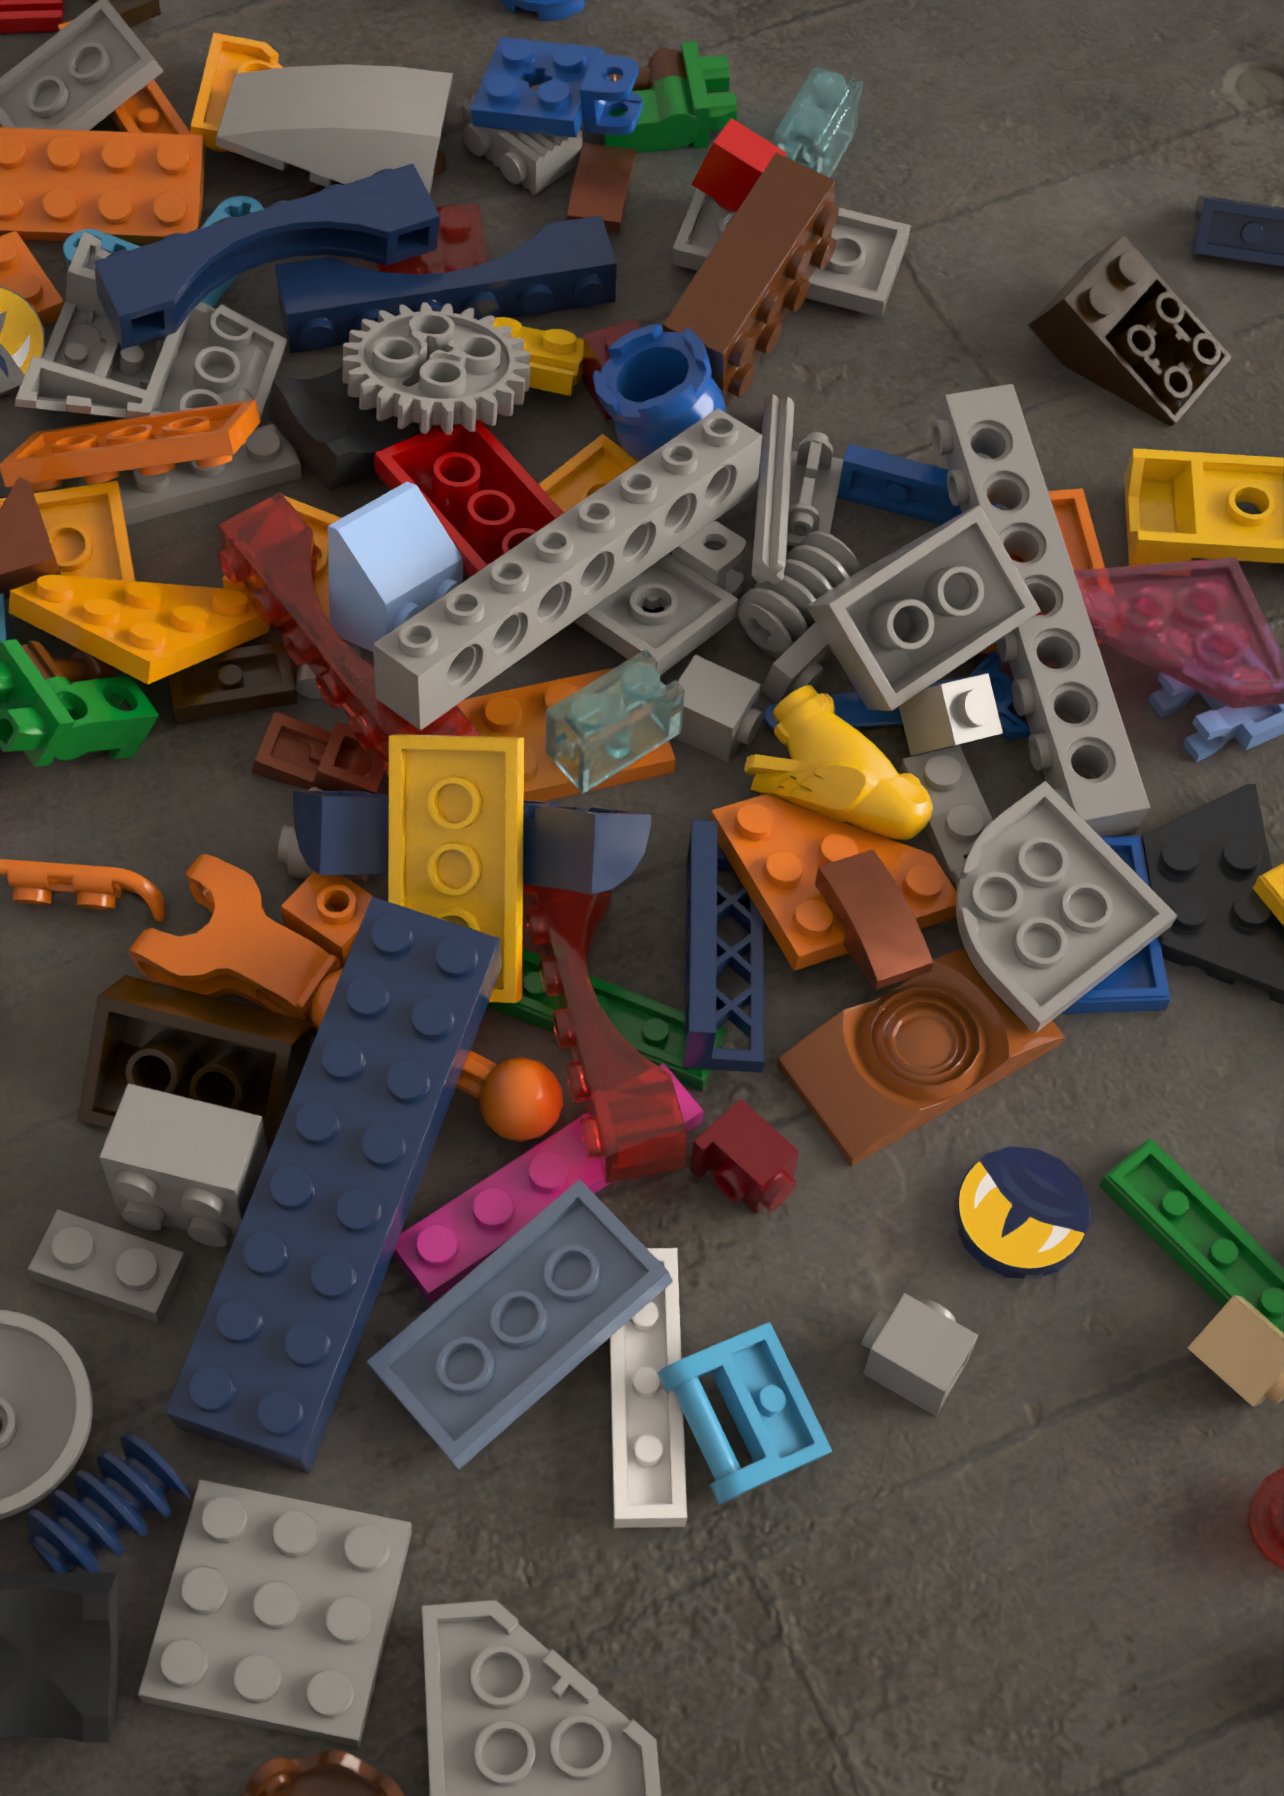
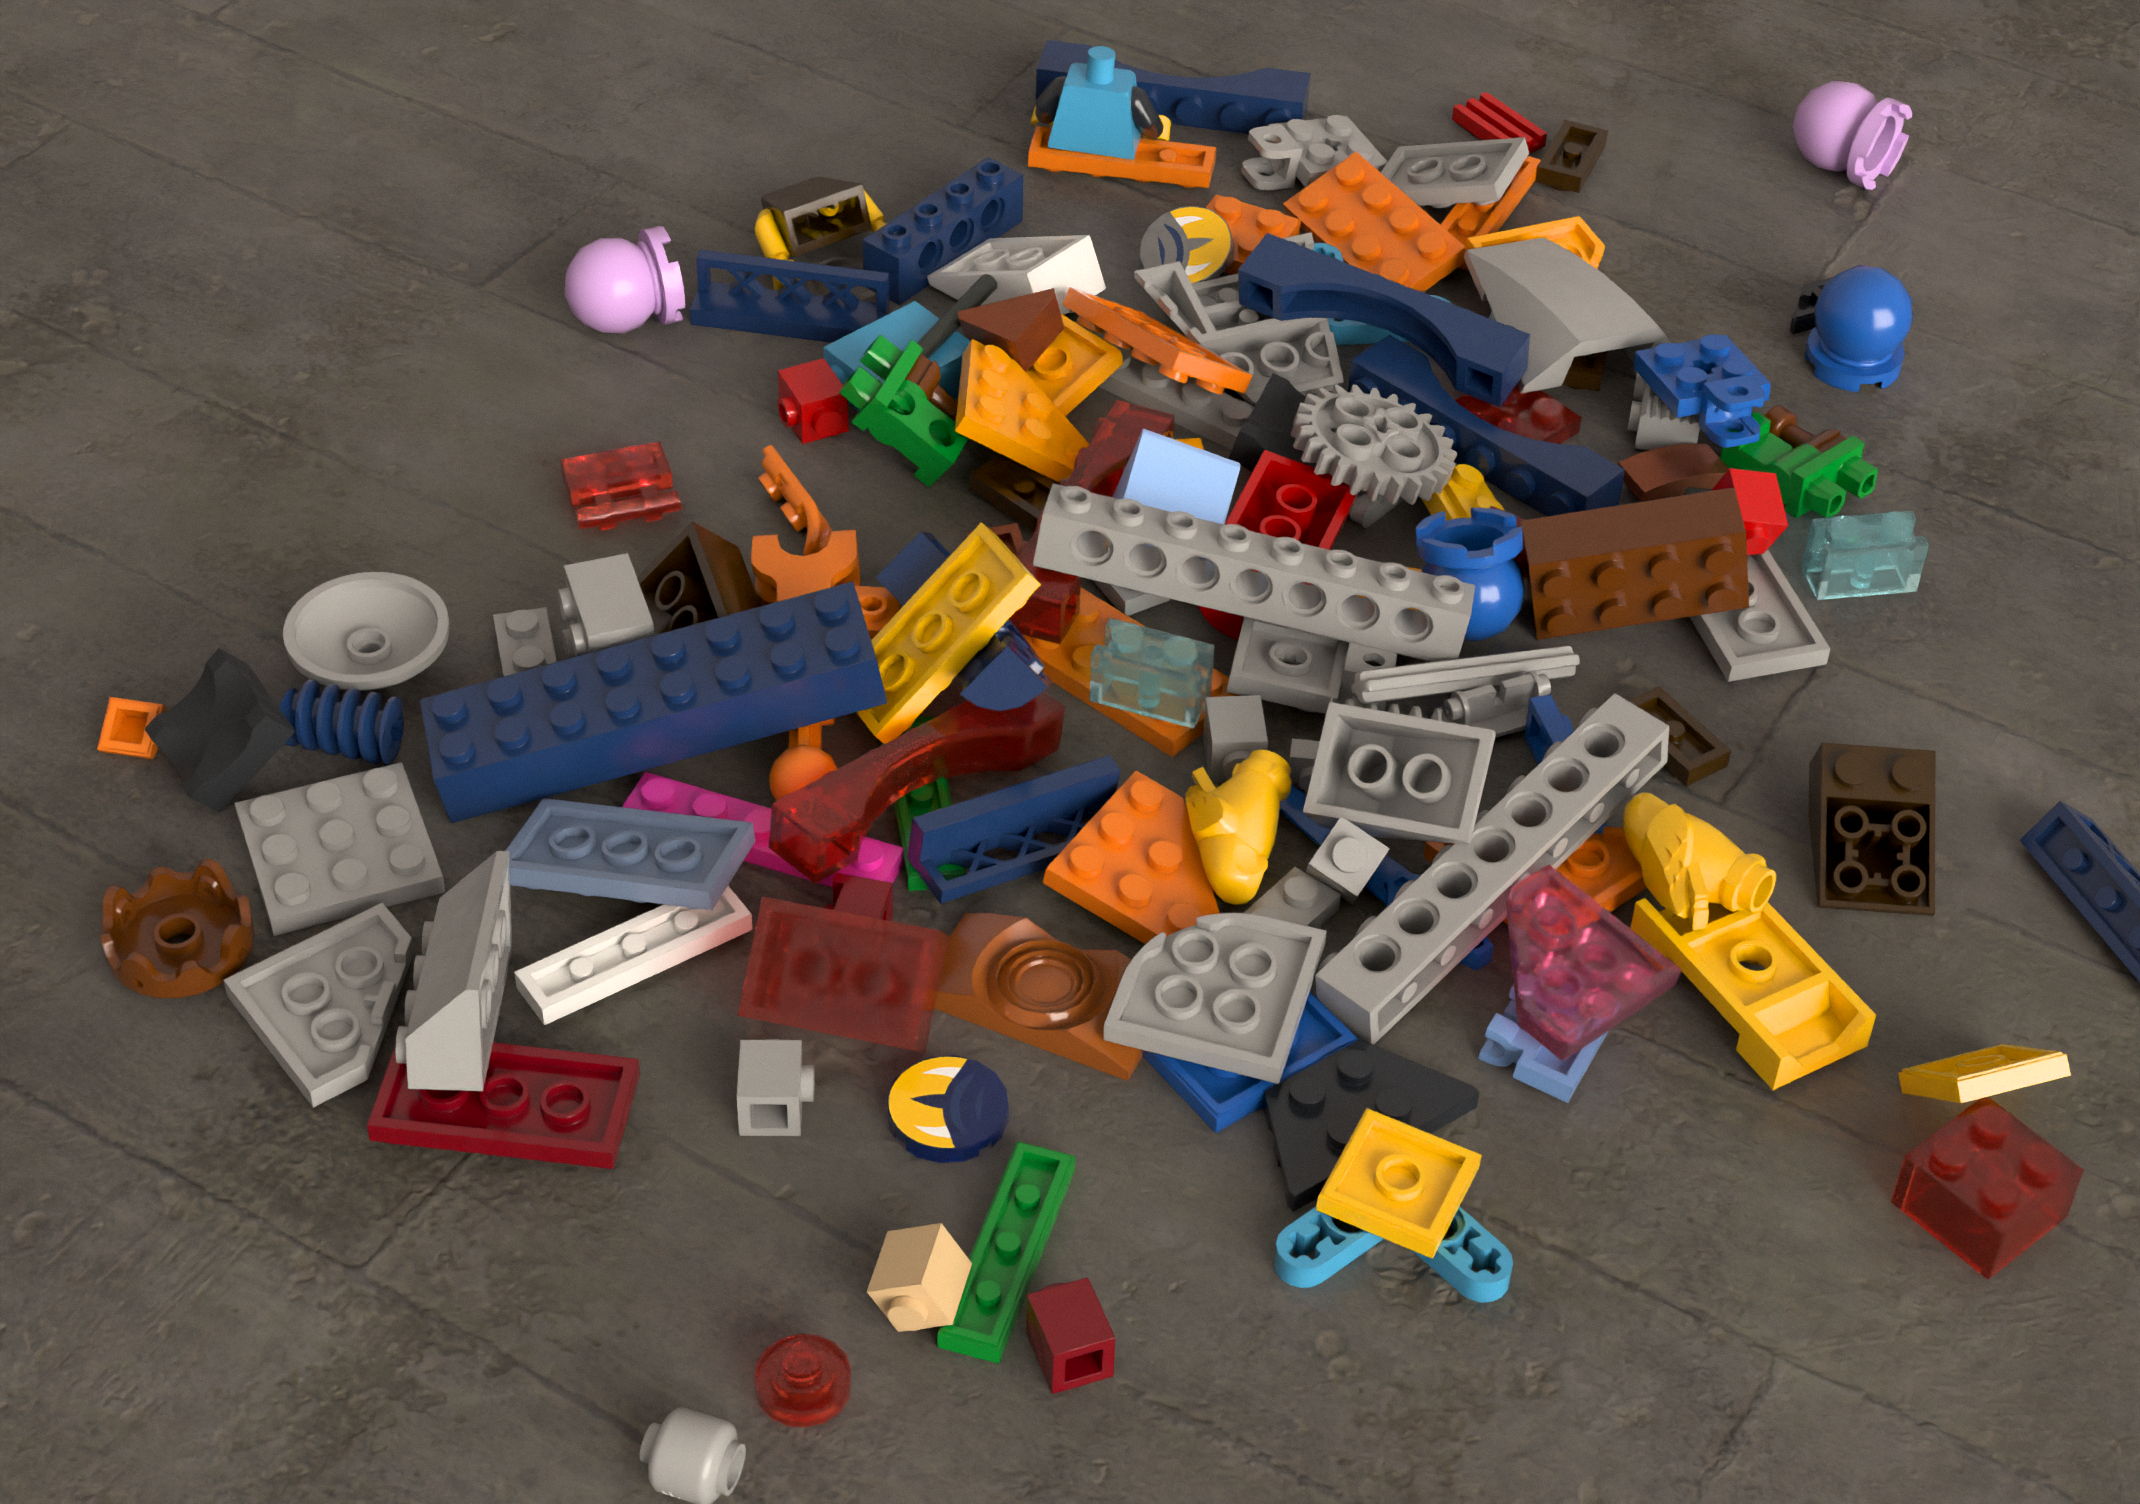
camera: 60 degrees right, 15 degrees down
dark azure plate [657,1322,832,1505] -> none
copper slope [815,850,933,990] -> none
none -> dark red plate [367,1042,640,1169]
none -> light grey slope [396,851,512,1091]
none -> clear red brick [737,897,949,1053]
none -> yellow animal [1622,792,1776,930]
none -> dark brown plate [1629,686,1731,787]

